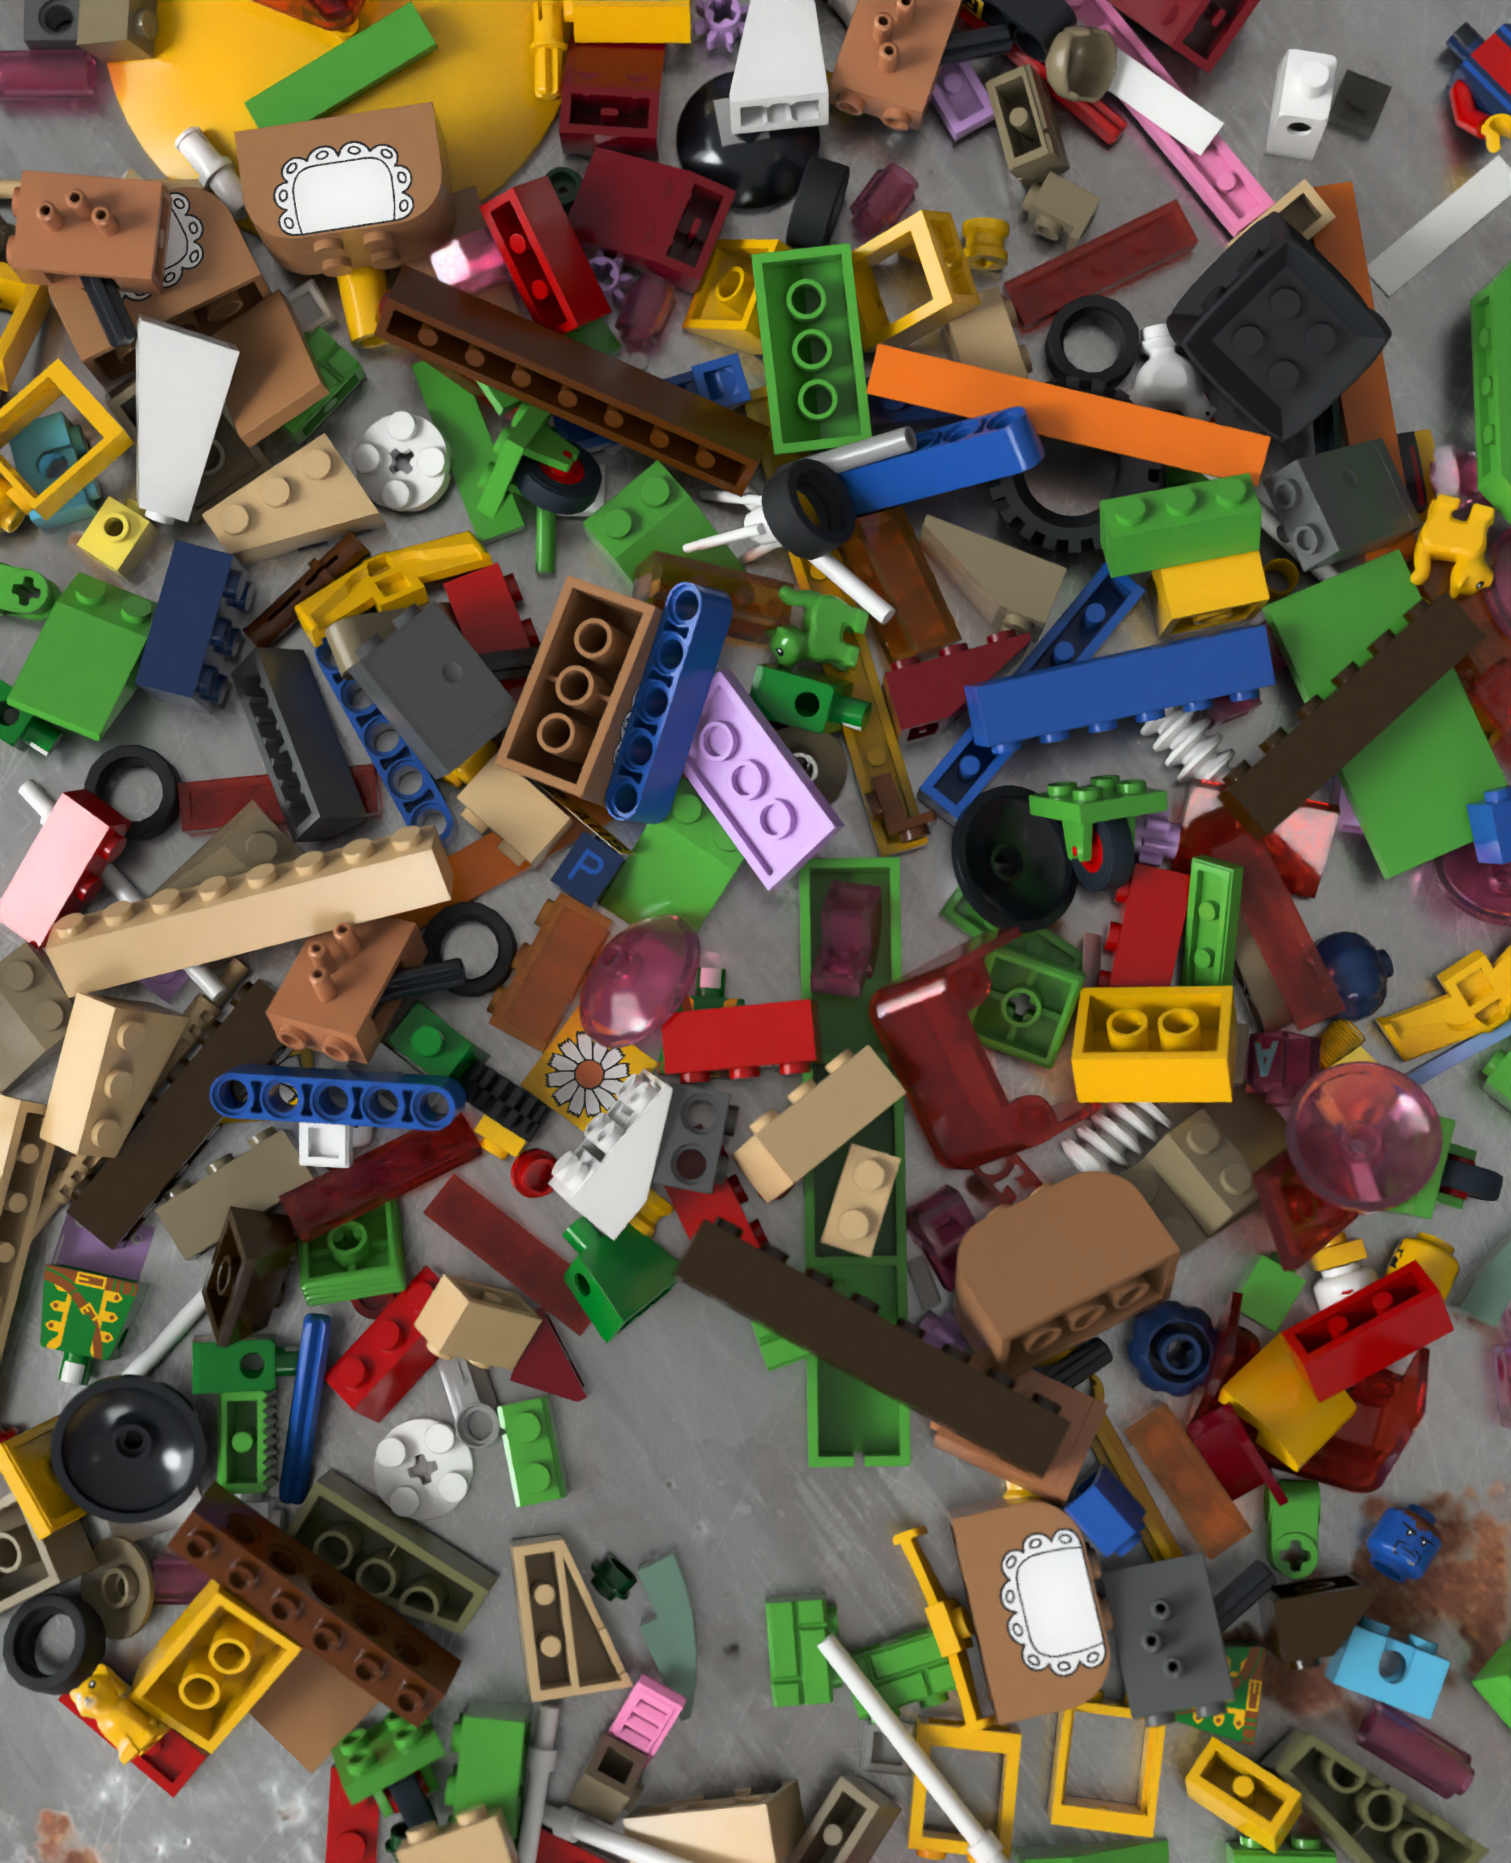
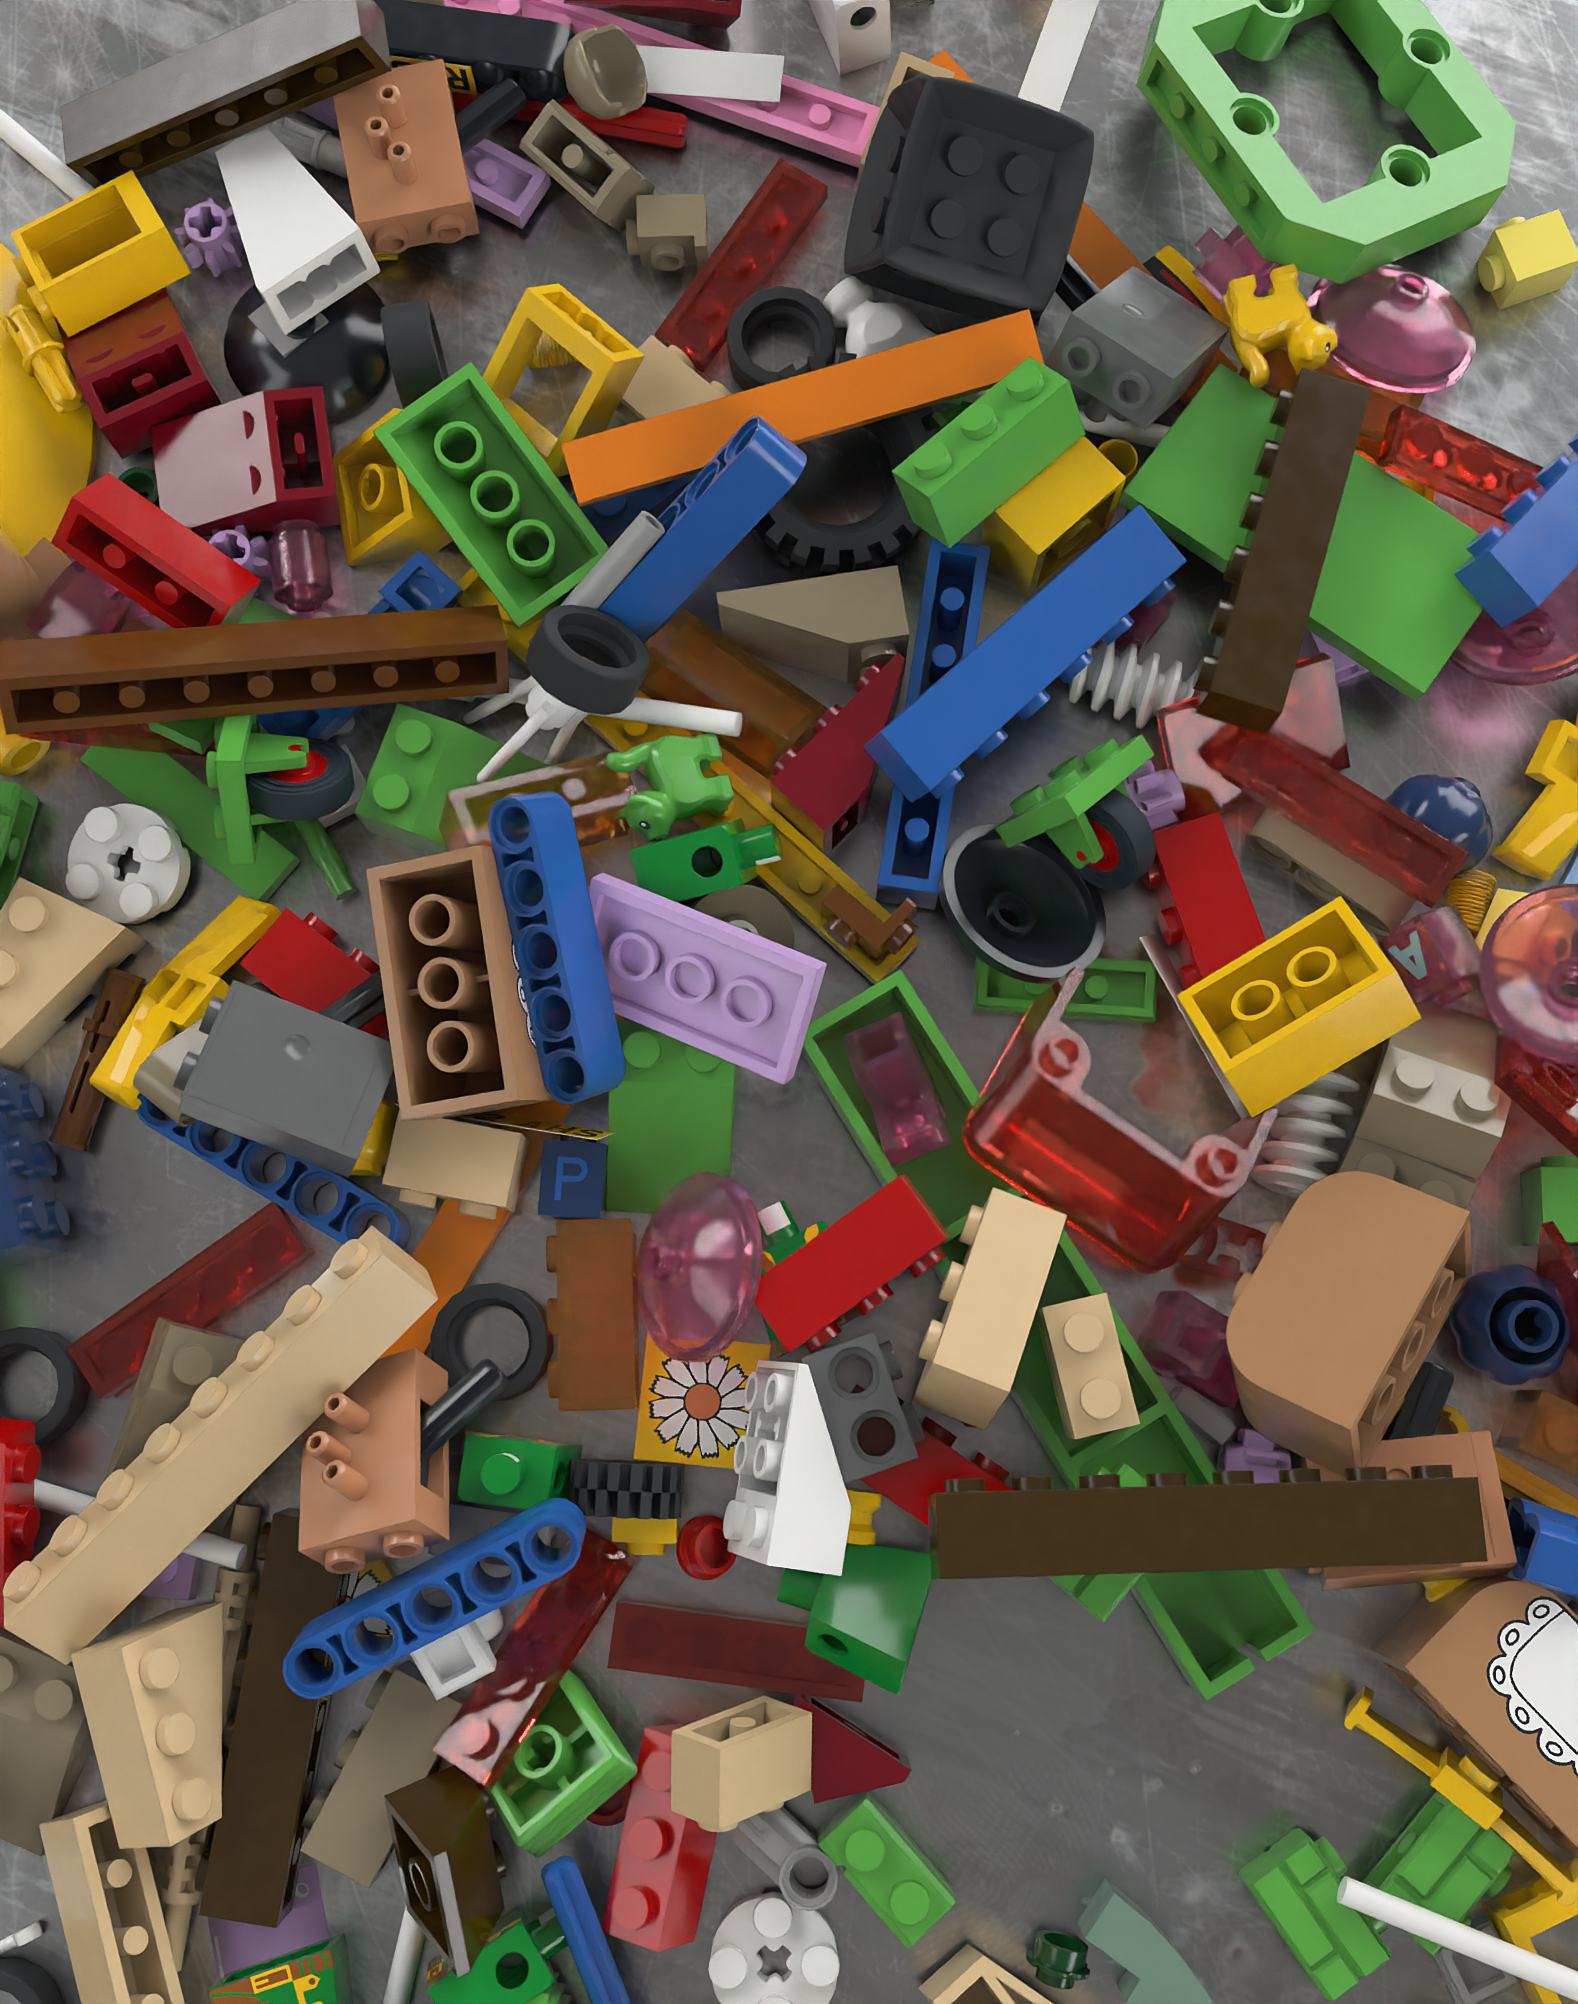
camera: 30 degrees left, 5 degrees down
dark grey brick [231,647,368,842] -> none
clear pink brick [850,163,919,239] -> none
bright green brick [959,940,1086,1069] -> none
yellow wheel [961,217,1010,271] -> none
bright green tile [1180,854,1244,986] -> none

